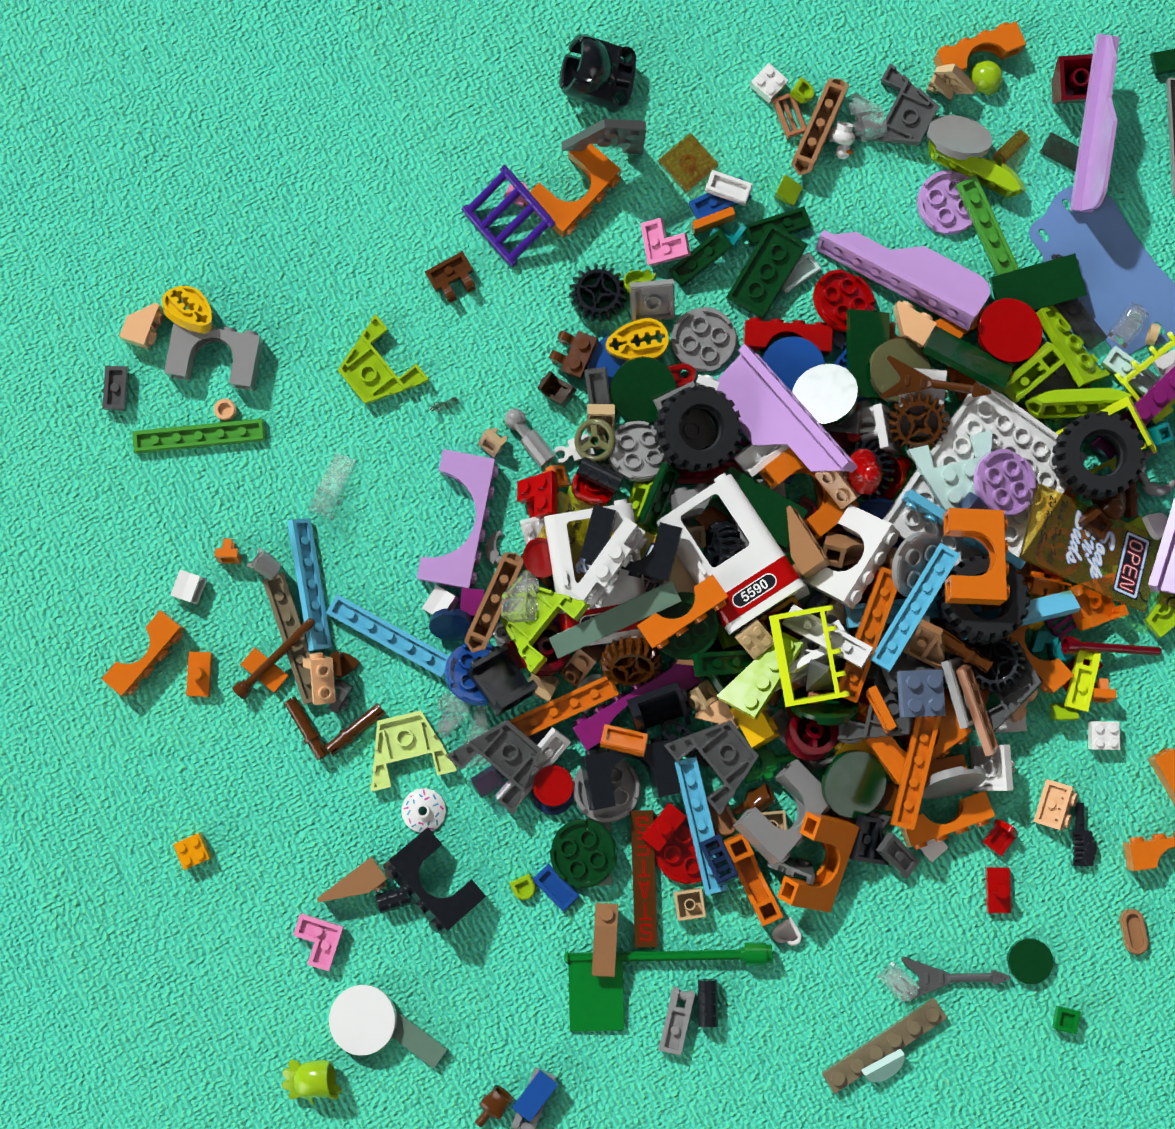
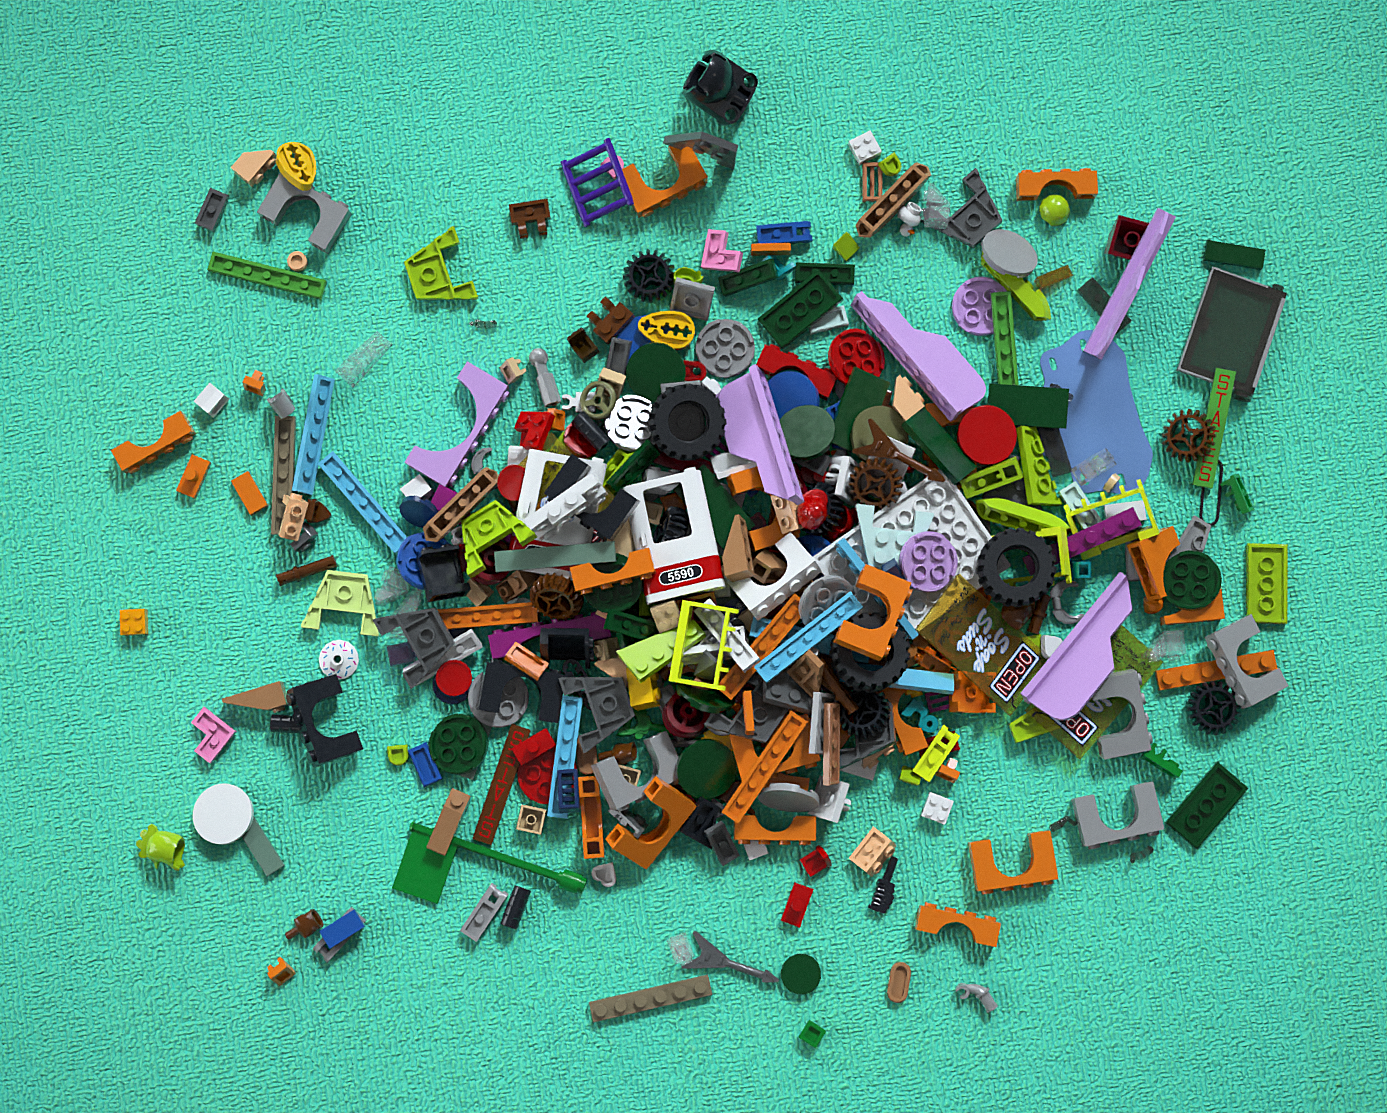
camera: 20 degrees right, 0 degrees up
reddish brown piece [232,618,315,700] -> none
reddish brown pin [283,696,330,761] -> none
clear slope [501,571,539,623] -> none
clear orange plate [658,133,719,193] -> none
white tile [705,170,753,206] -> none
light aqua tile [861,1049,905,1082] -> none
sand blue plate [897,670,946,718] -> none
tan slope [926,64,977,101] -> none
dark red piece [1061,636,1162,656] -> none
reddish brown tile [1078,504,1114,541] -> none

